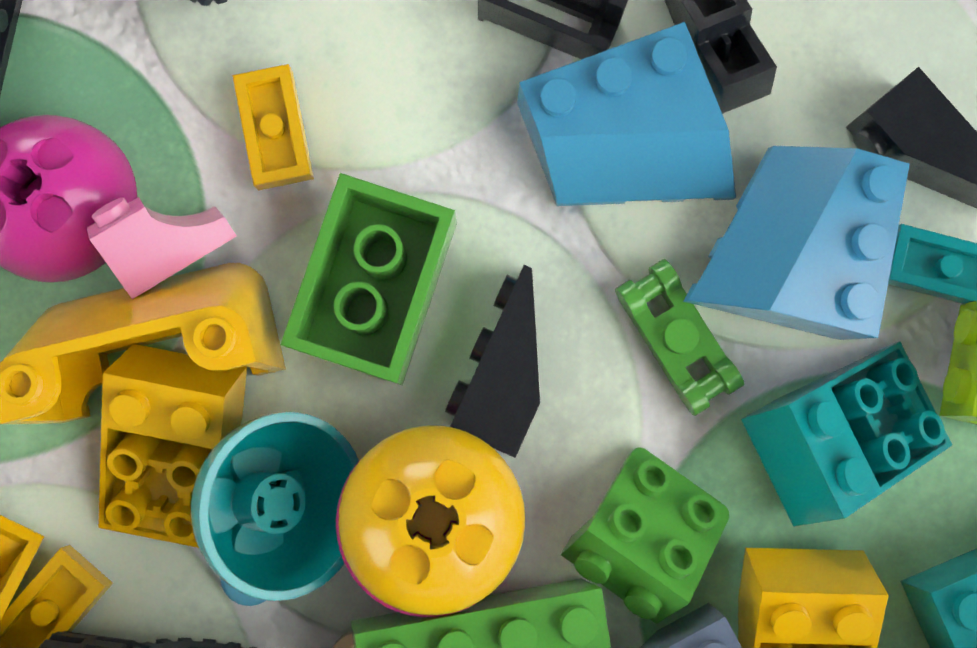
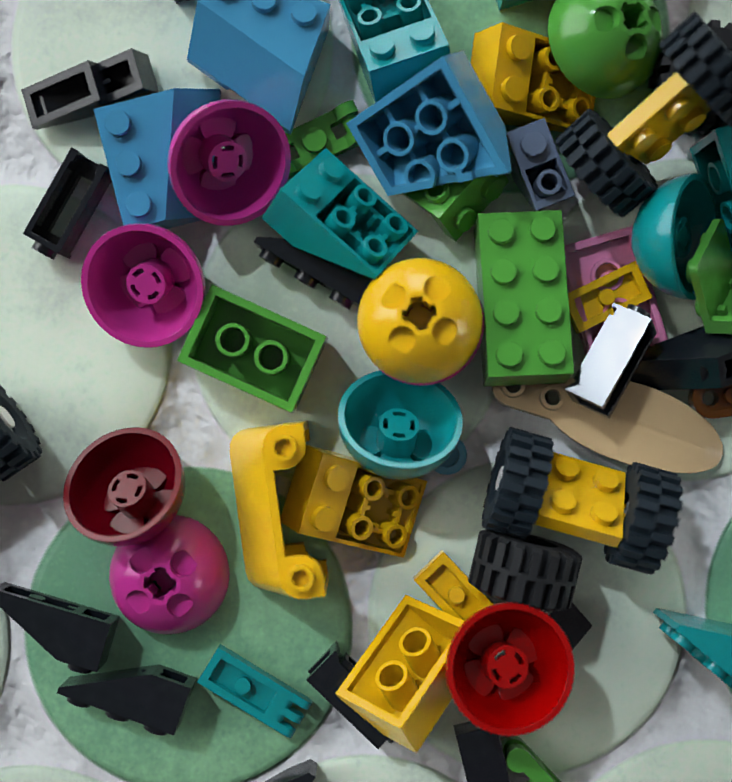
camera: 80 degrees left, 5 degrees up
bright pink arch [87,197,236,299] -> none
yellow plate [232,64,314,191] -> none
none -> dark red piece [63,427,186,547]
none -> dark pink piece [81,223,205,348]
none -> dark pink piece [168,100,291,226]
none -> teal slope [262,148,418,279]
none -> dark azure wedge [346,50,512,196]

